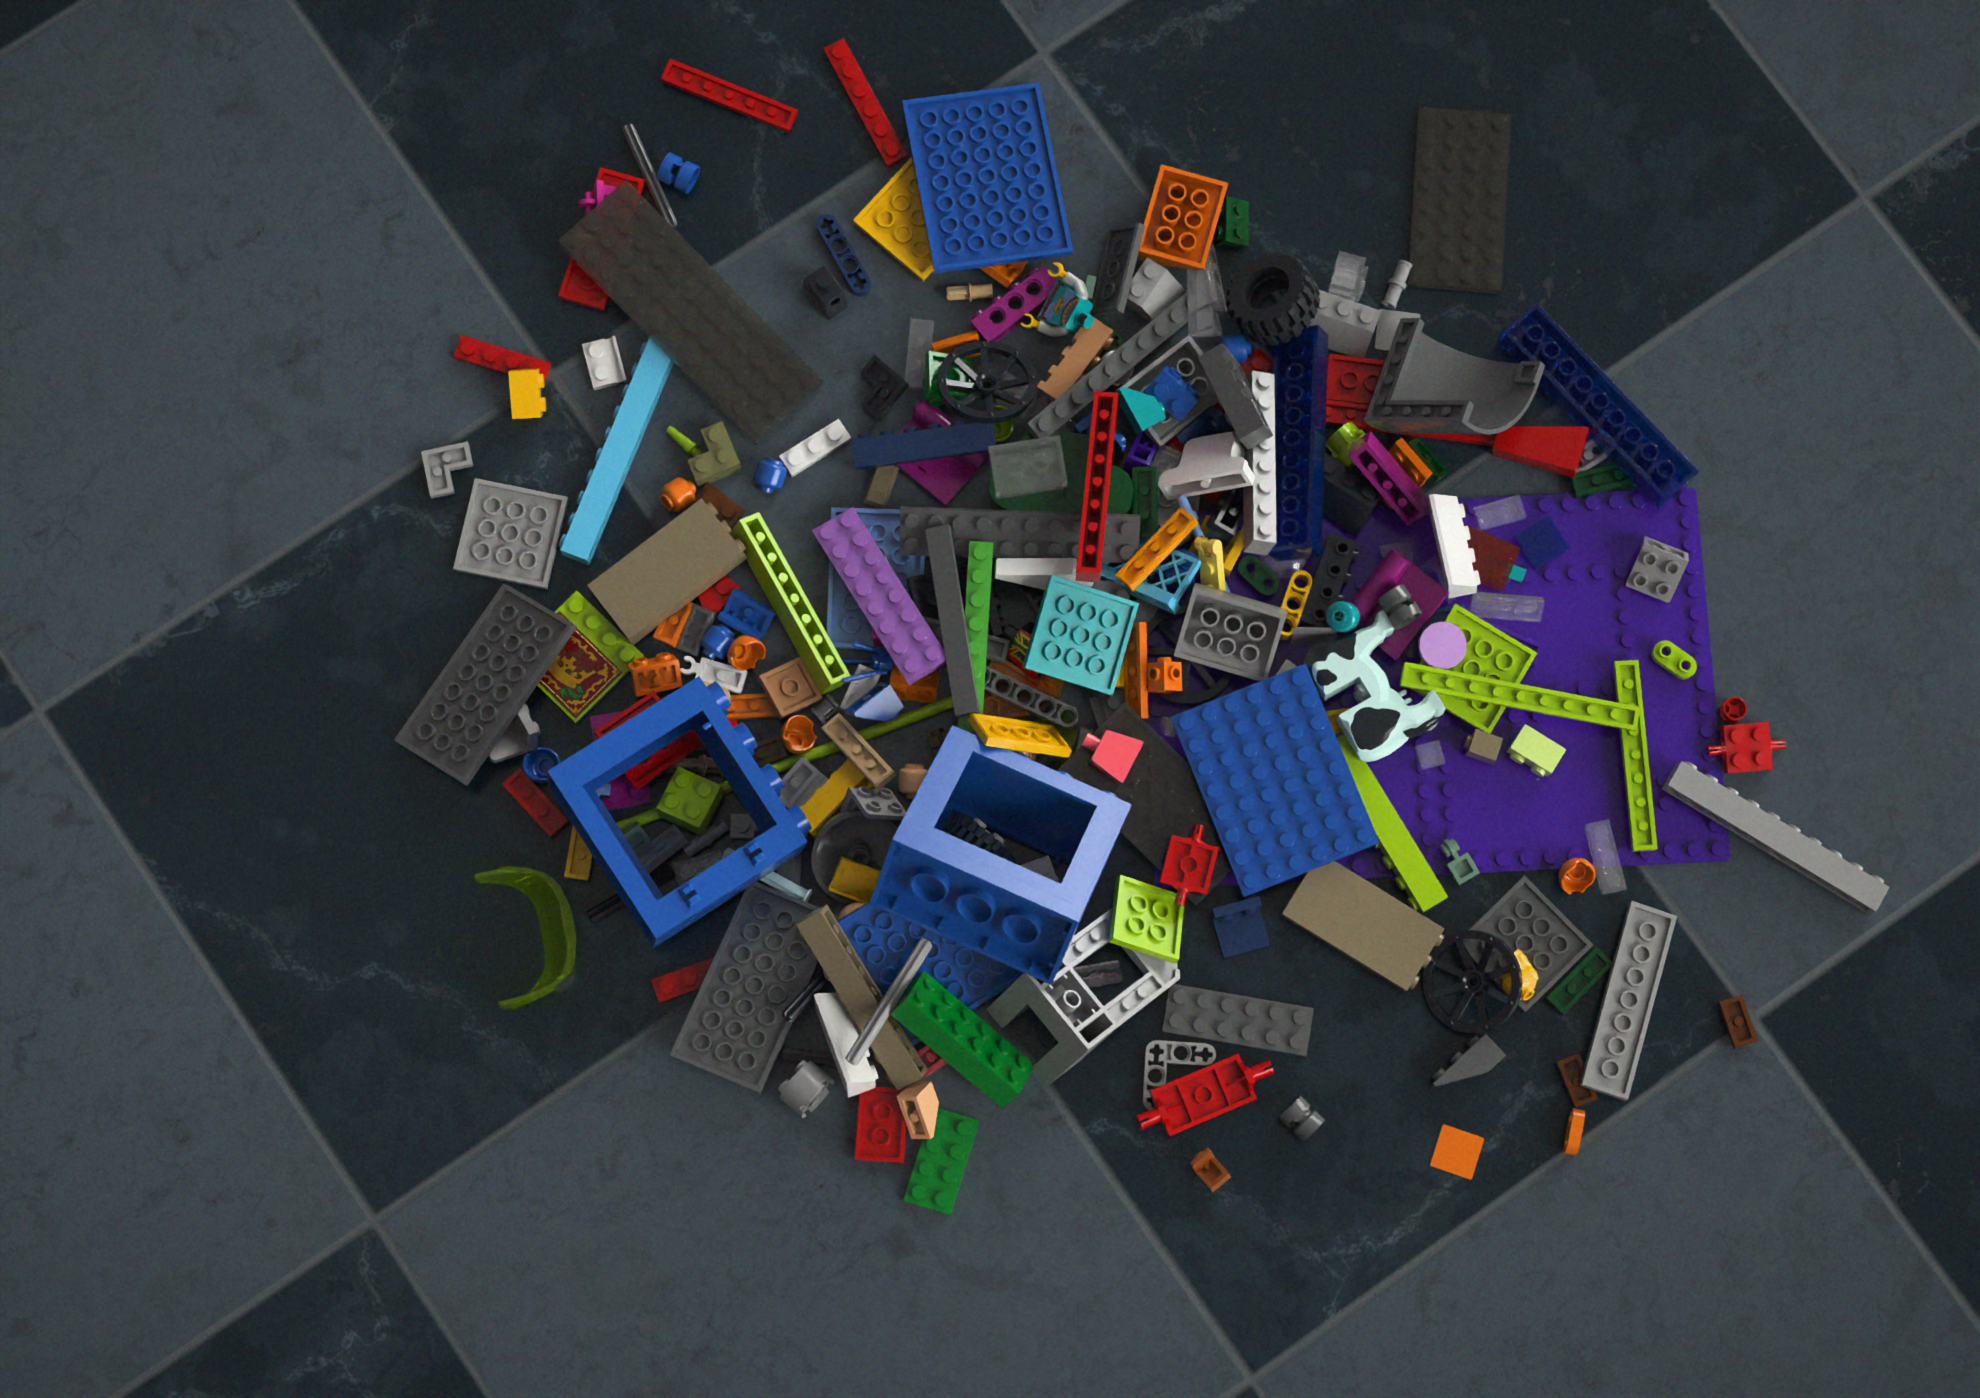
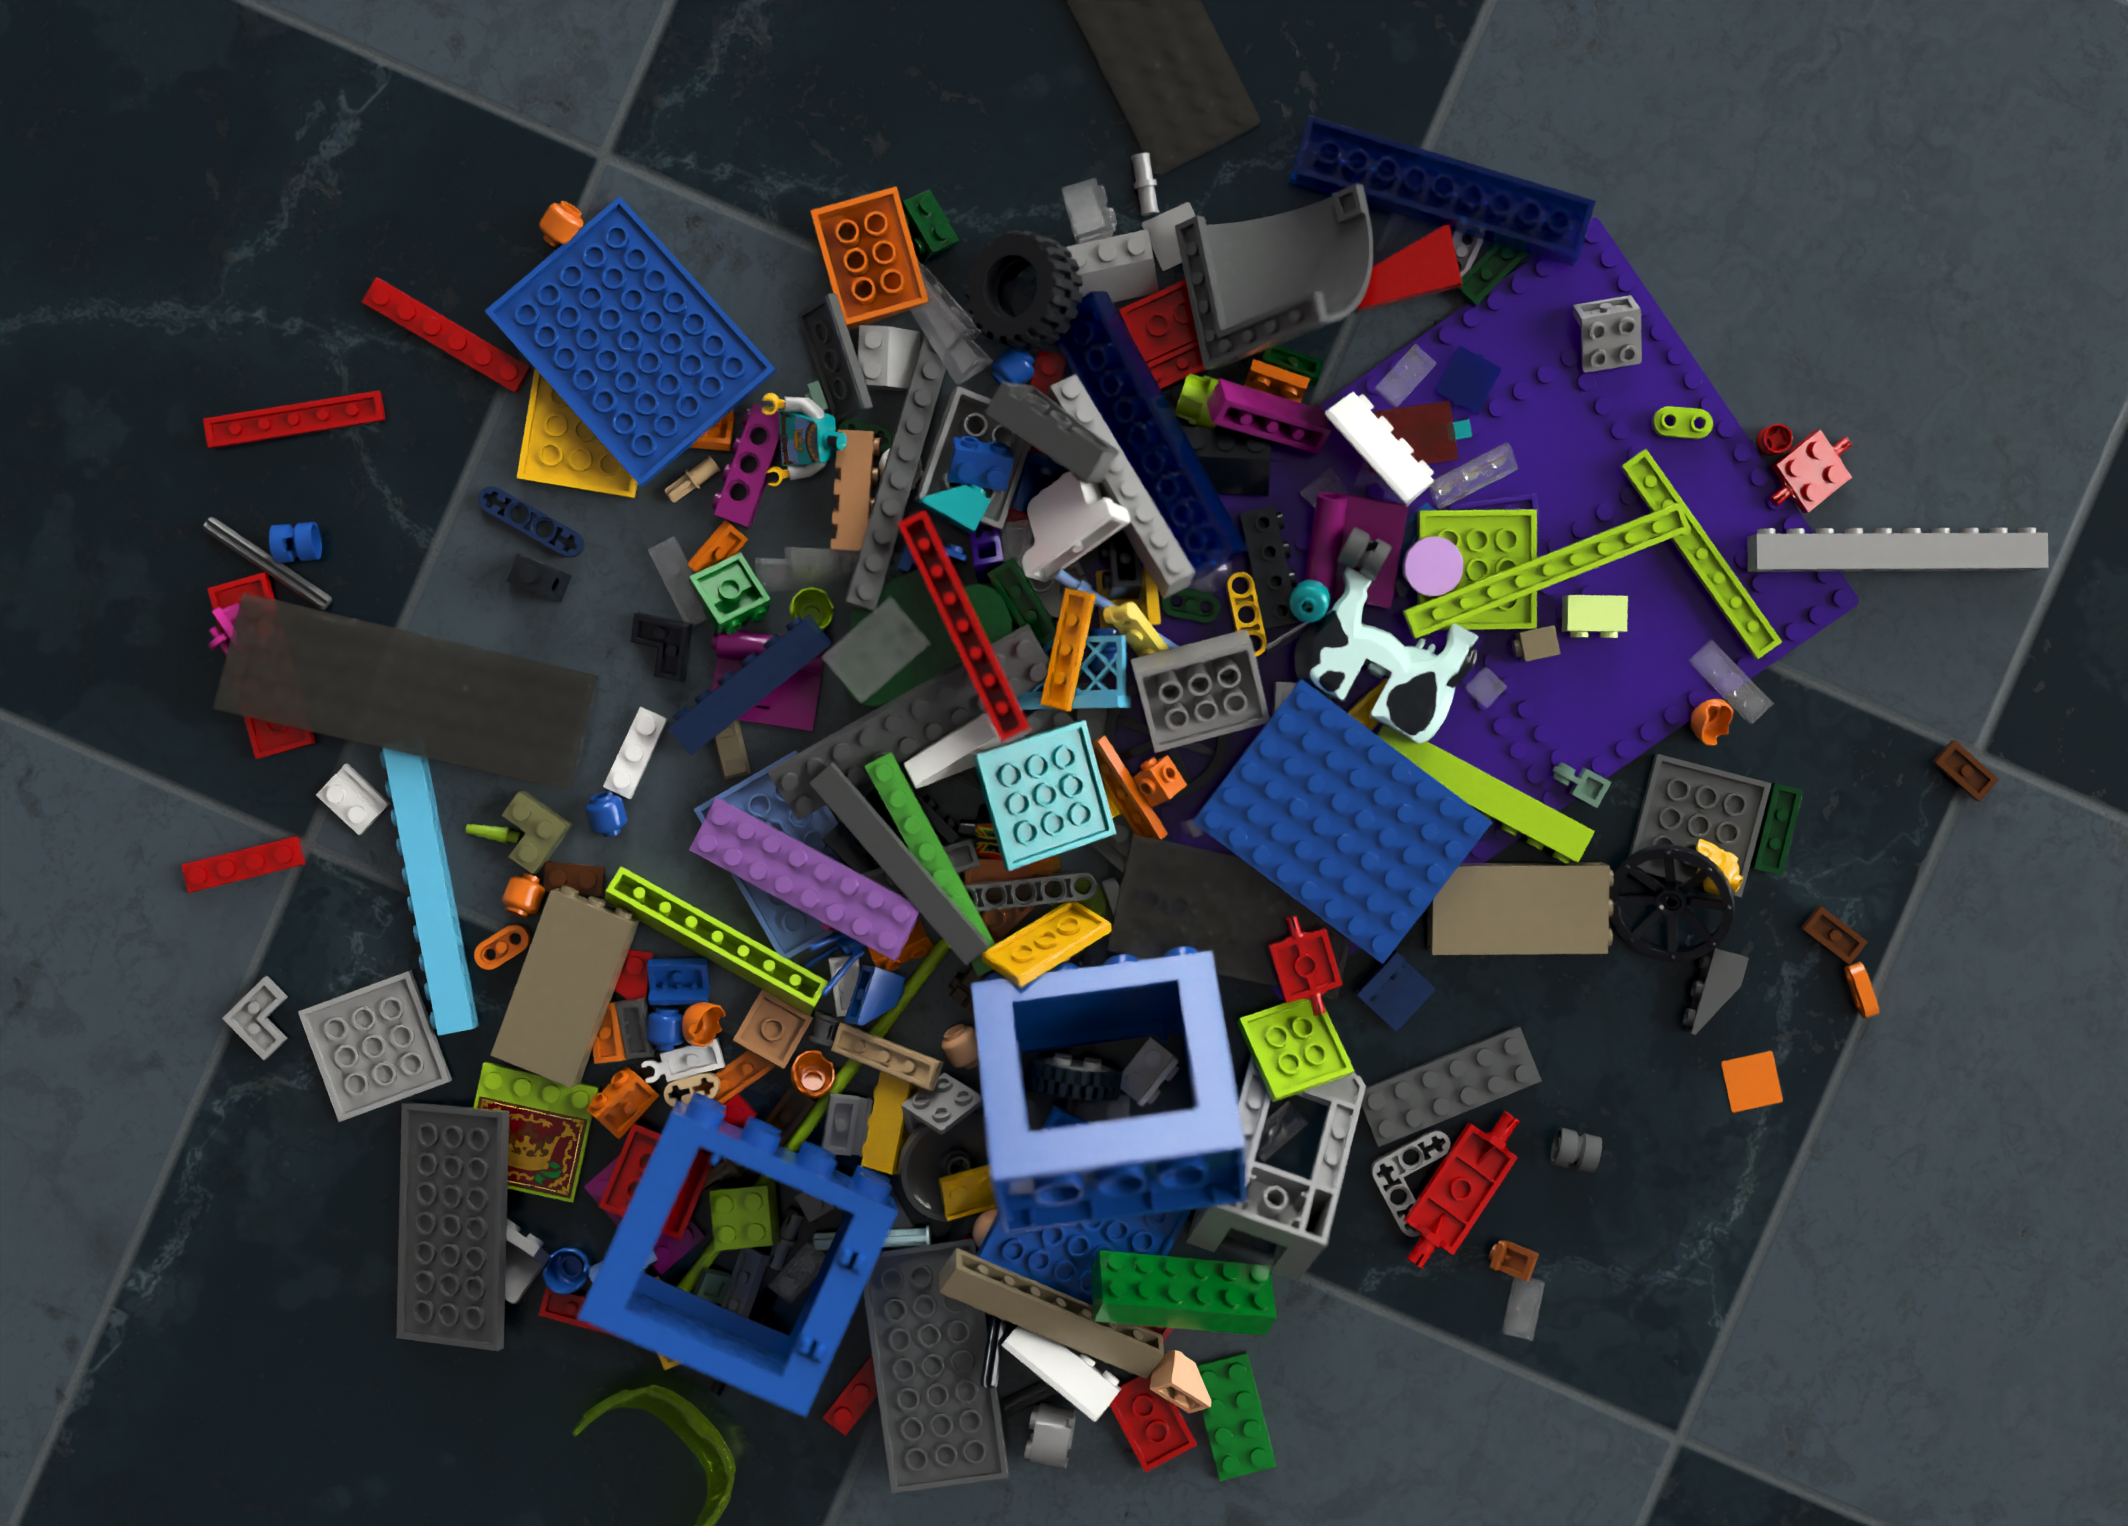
camera: 25 degrees left, 10 degrees up
yellow brick [508,368,546,419] -> none
light grey axle [846,938,932,1066] -> none
black wheel [937,341,1037,423] -> none
coral torso [1082,730,1144,785] -> none
light grey plate [1579,901,1677,1101] -> none
none -> orange plate [474,924,531,970]
none -> orange head [539,201,584,247]
none -> clear plate [1502,1277,1545,1340]

